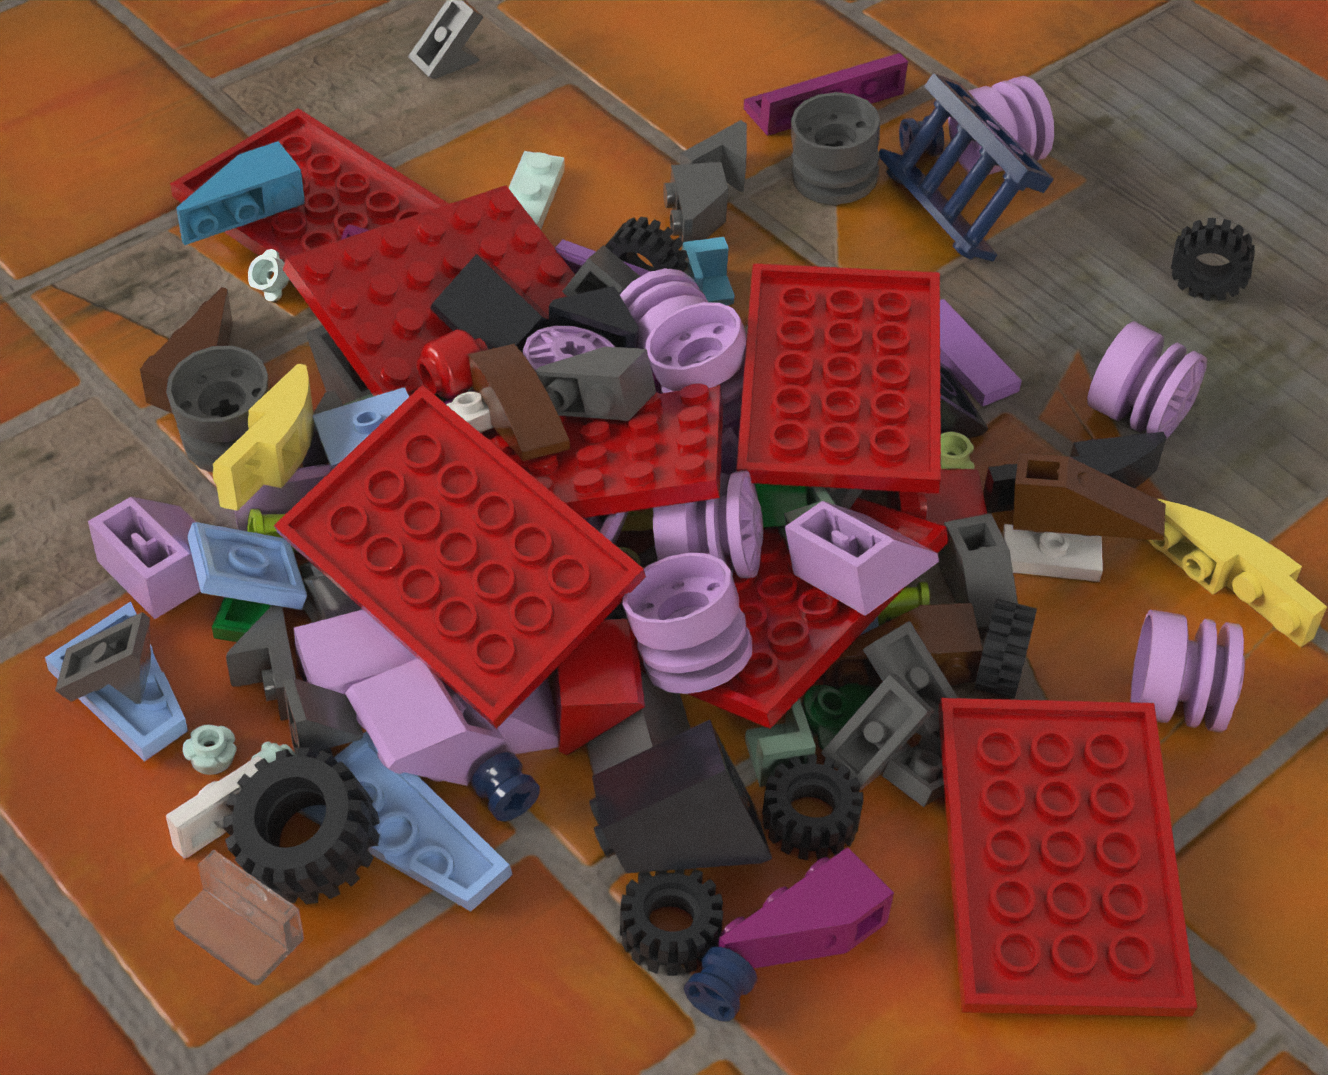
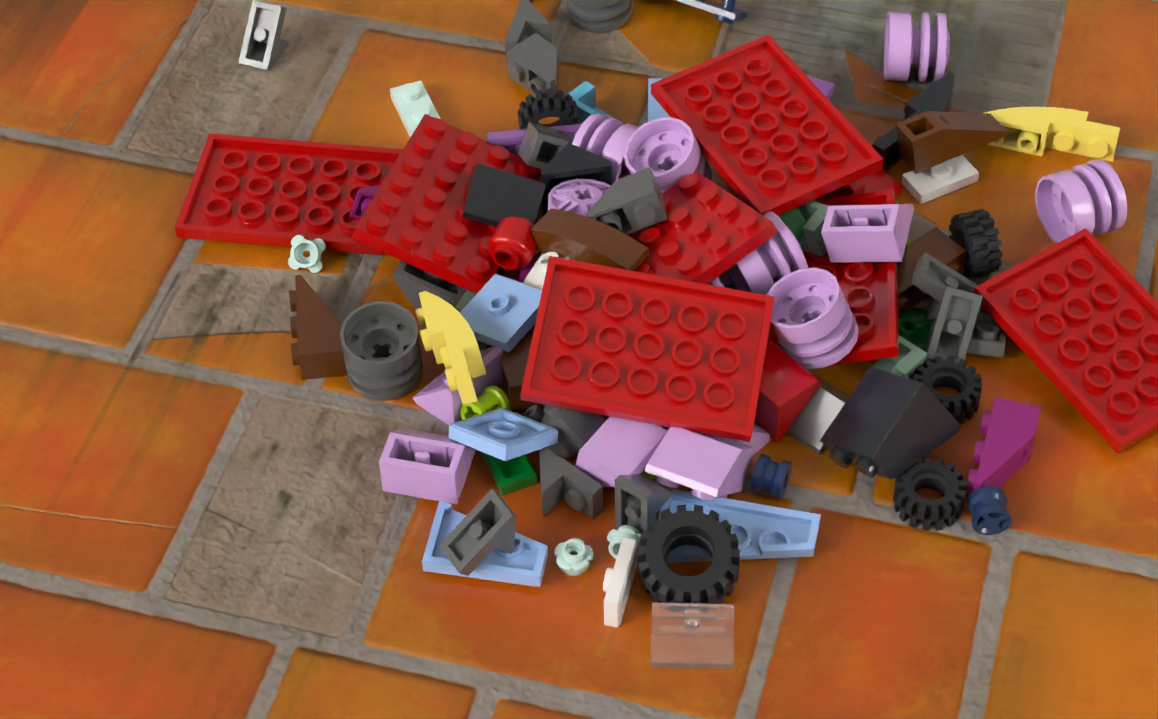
camera: 30 degrees left, 0 degrees up
dark azure slope [176,141,305,245] -> none
dark grey slope [937,513,1018,634] -> none

